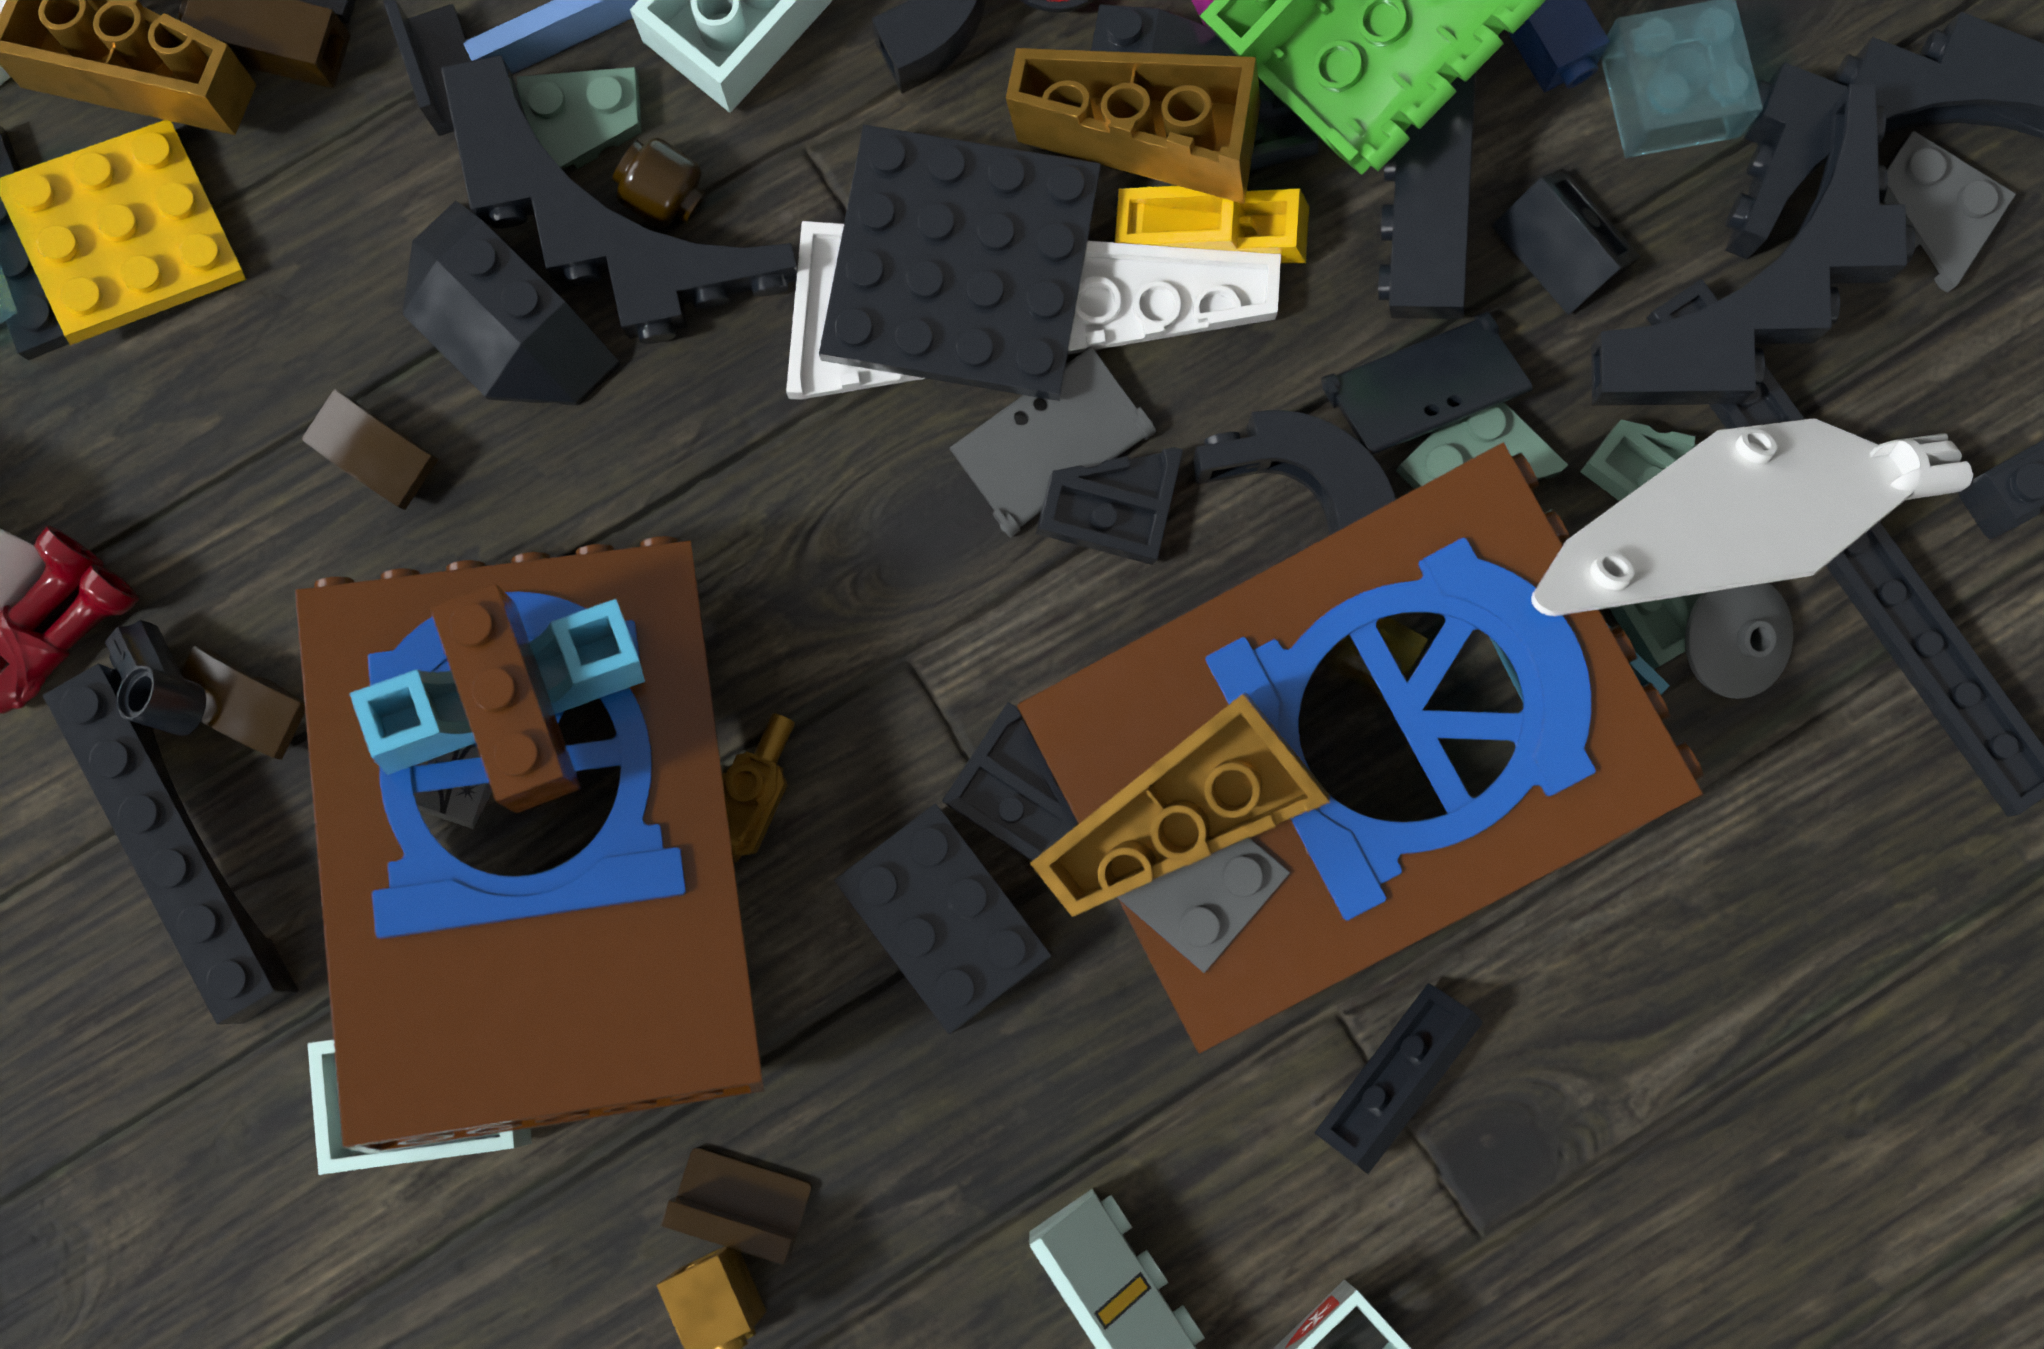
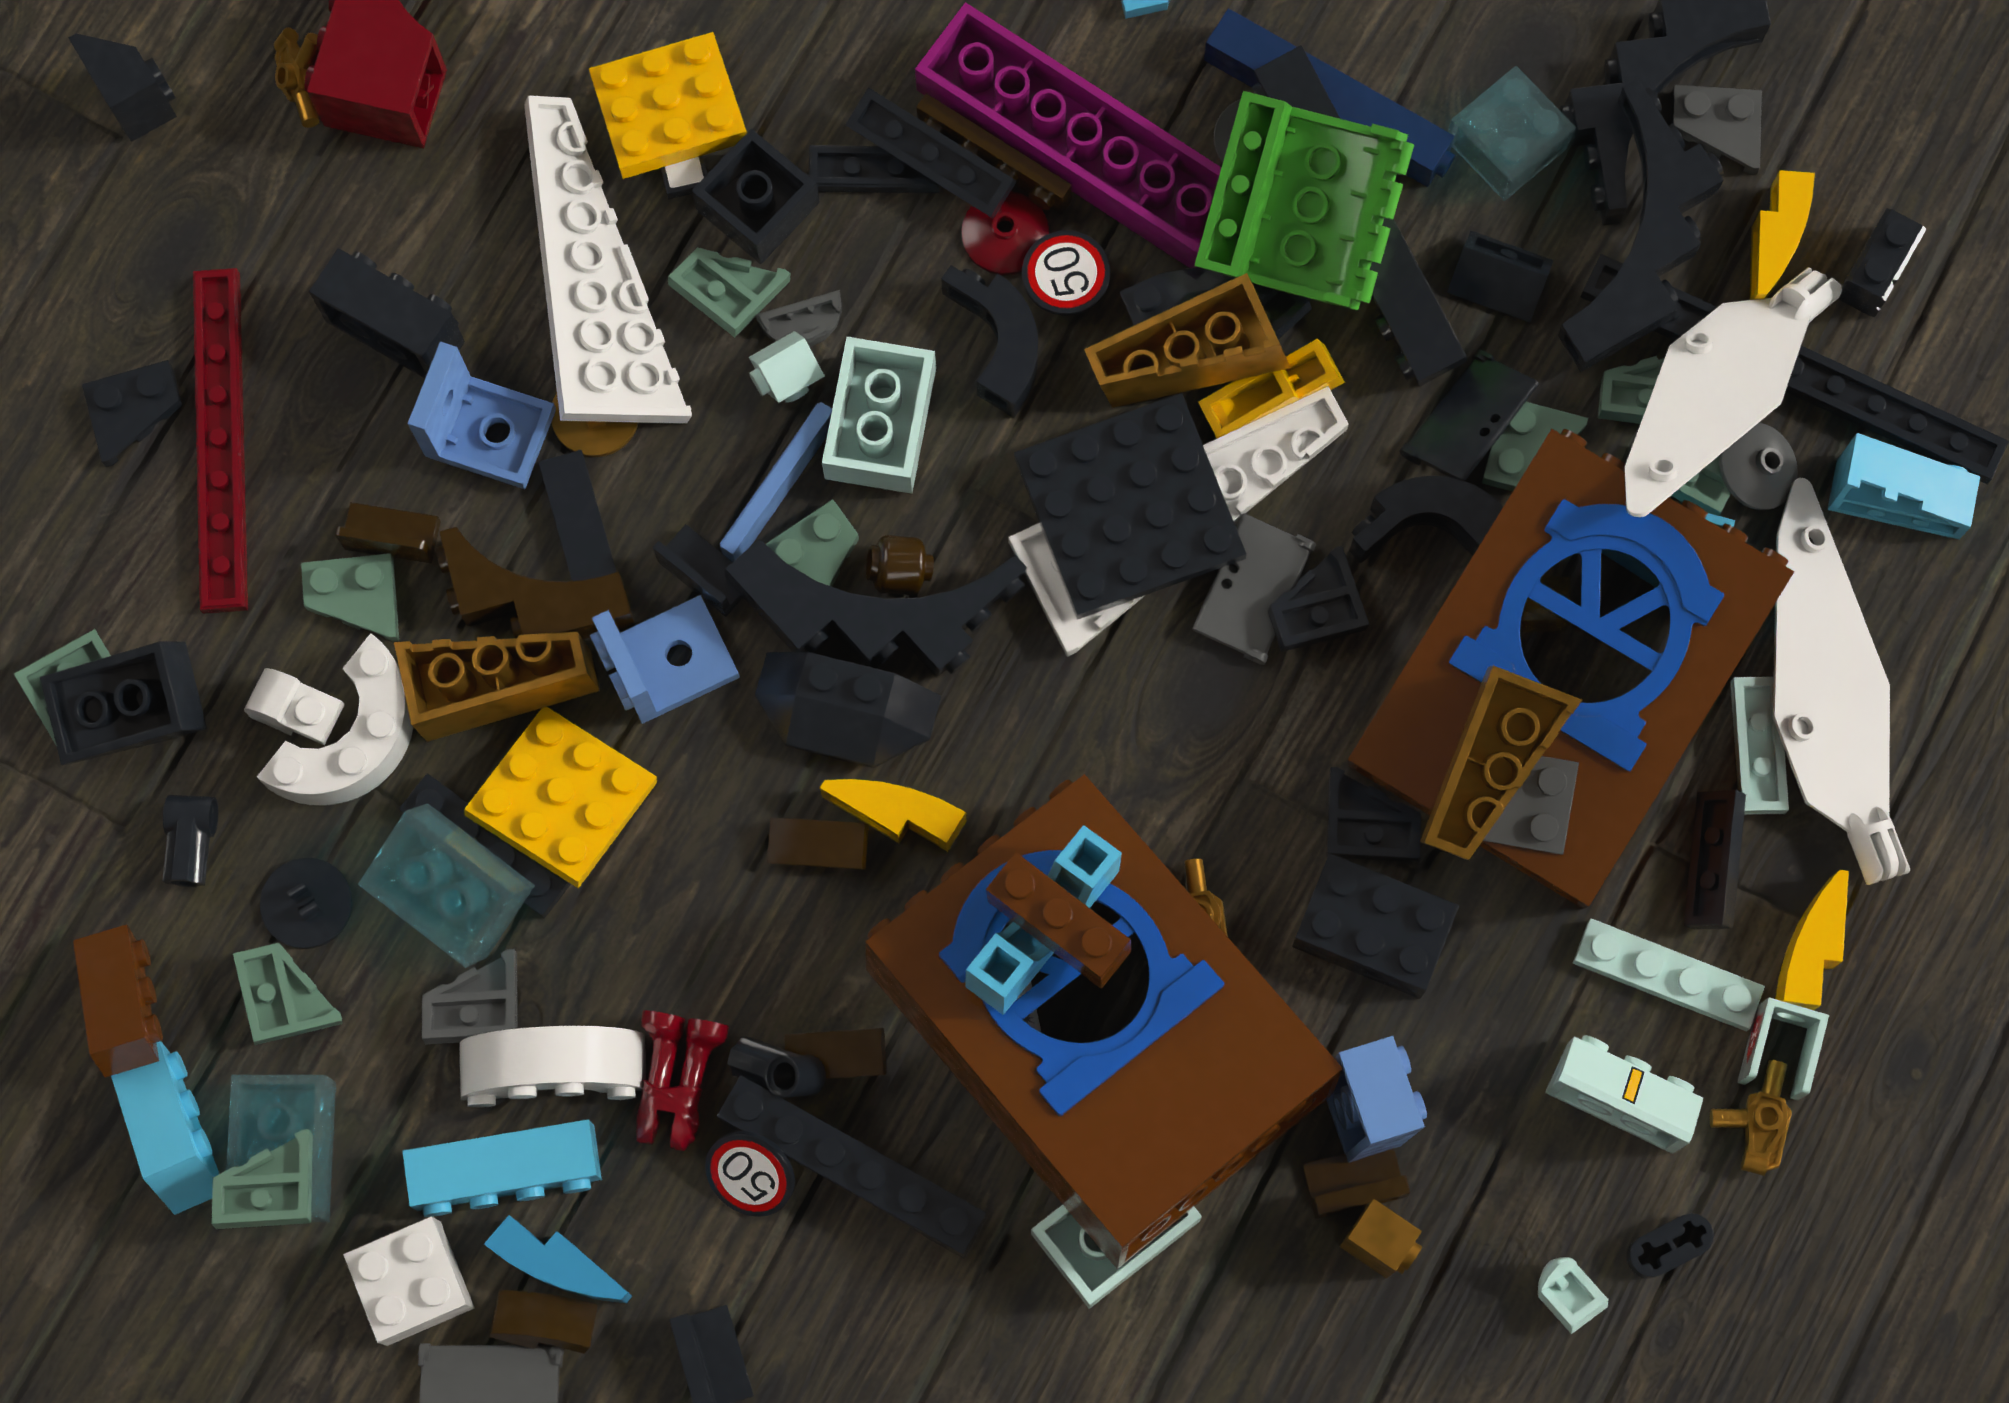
camera: 30 degrees left, 5 degrees down
none -> medium blue bracket [590,595,740,724]
none -> piece [705,1131,795,1217]
none -> yellow slope [820,779,967,852]
none -> medium blue brick [1326,1036,1427,1163]
none -> light aqua plate [1573,918,1765,1031]
none -> light aqua plate [1730,677,1789,815]
none -> yellow slope [1749,170,1815,300]
none -> white wing [1773,478,1910,885]
none -> yellow slope [1775,870,1849,1010]
none -> medium azure wedge [1827,433,1980,540]

